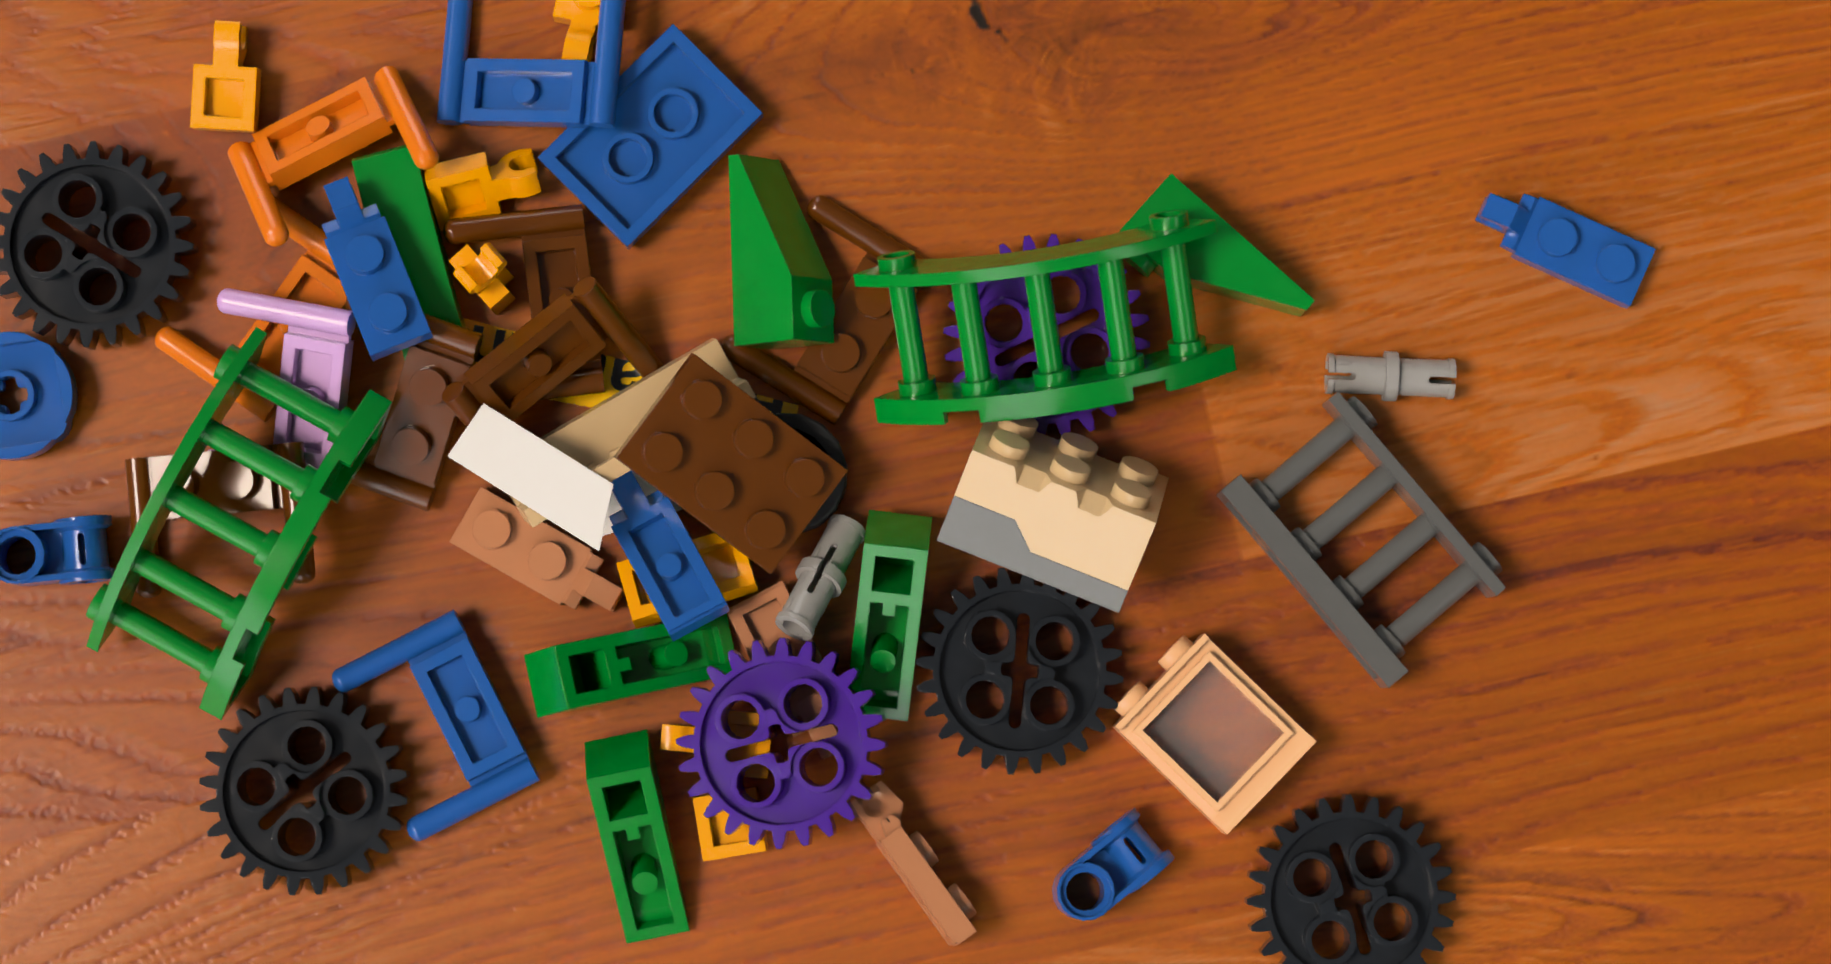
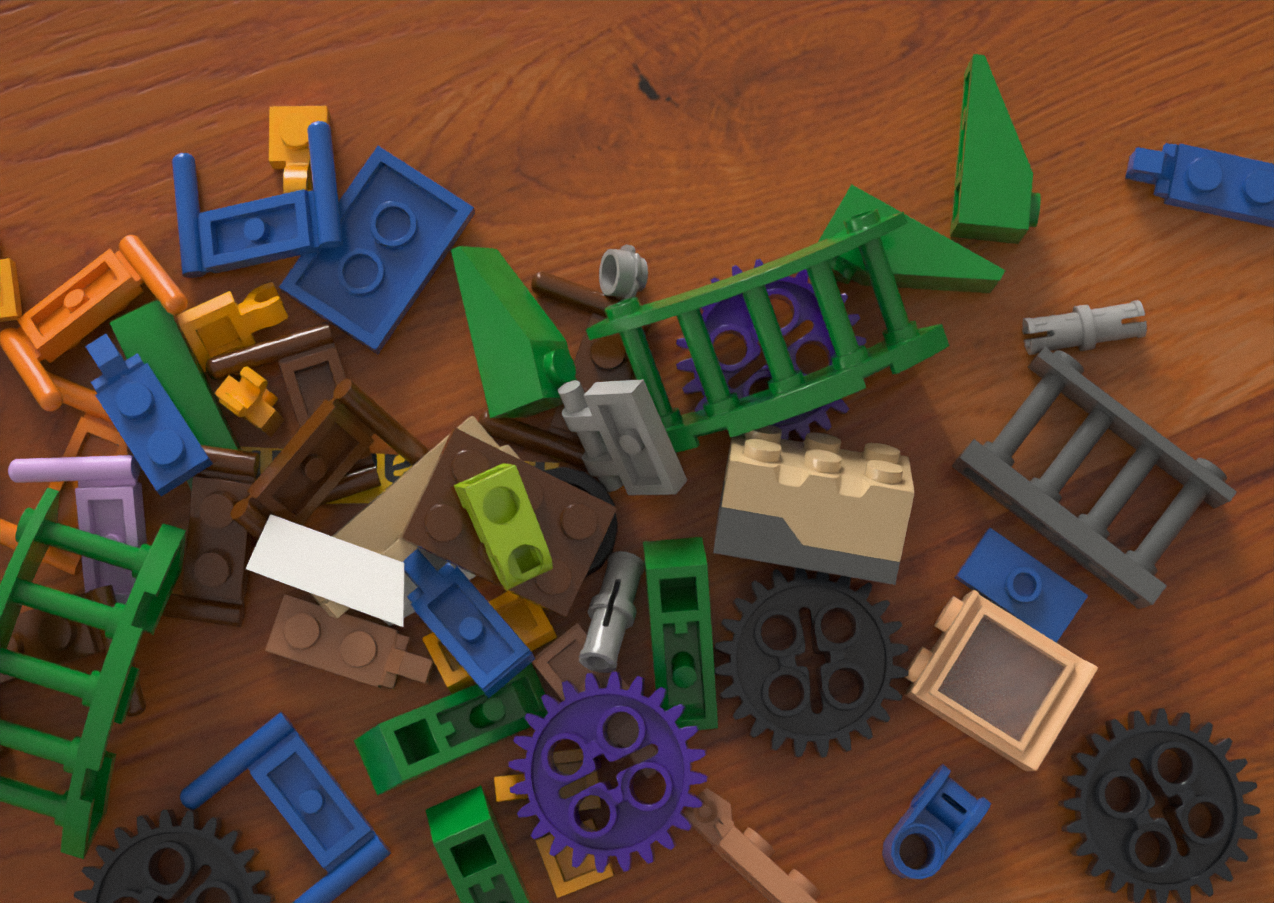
camera: 10 degrees left, 5 degrees down
none -> lime leg [454,463,553,590]
none -> light grey plate [558,379,687,495]
none -> light grey plate [599,244,648,300]
none -> green slope [950,54,1041,244]
none -> blue plate [954,528,1088,643]

